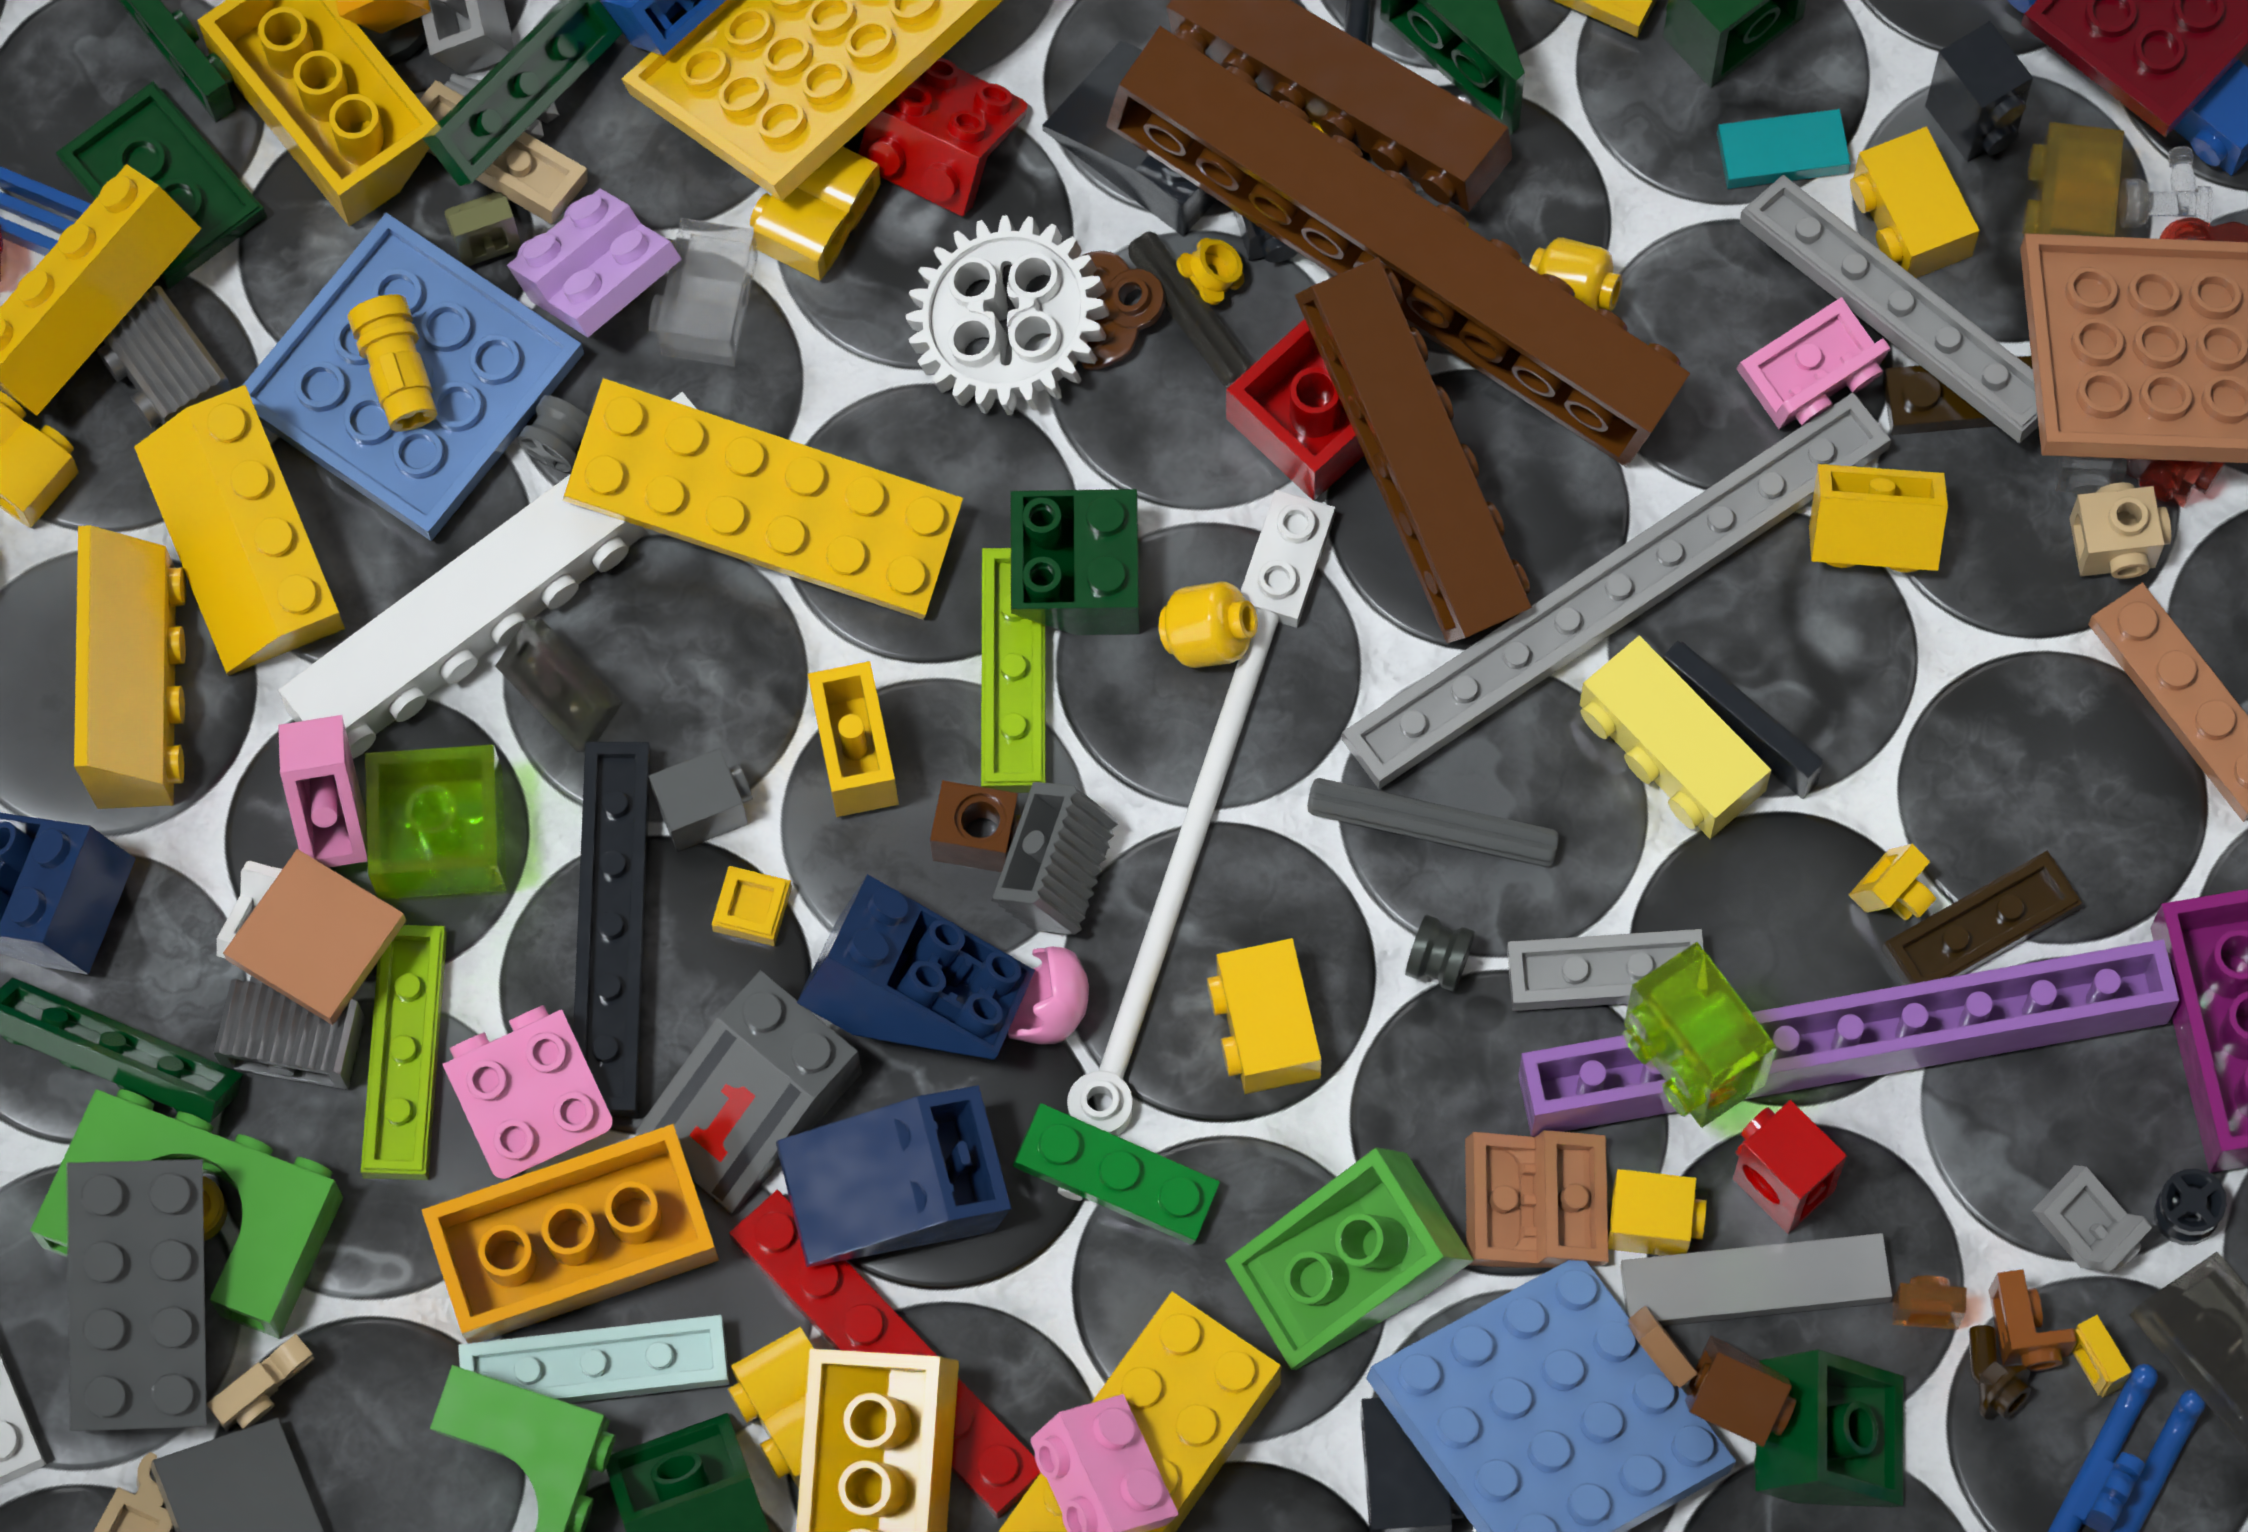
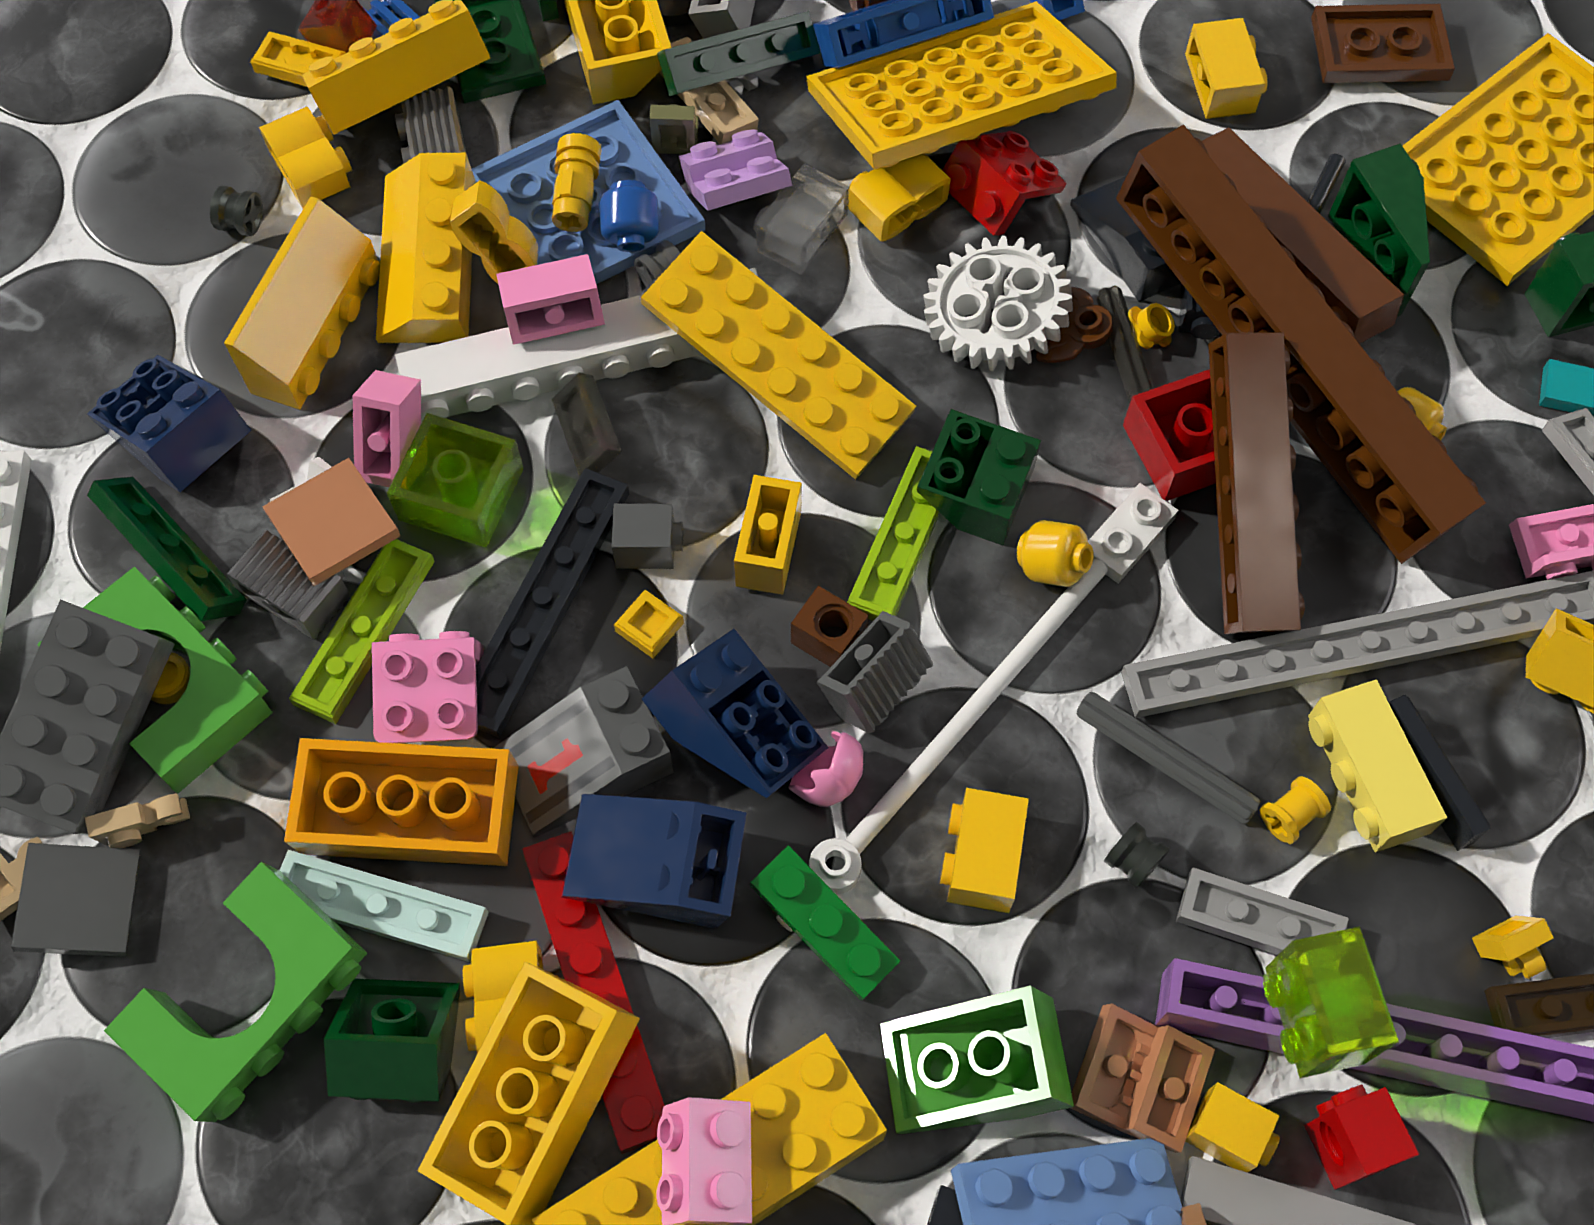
camera: 20 degrees right, 5 degrees down
none -> yellow brick [450,180,539,284]
none -> bright pink brick [496,254,605,345]
none -> blue head [599,180,660,252]
none -> yellow bush [1259,776,1331,844]

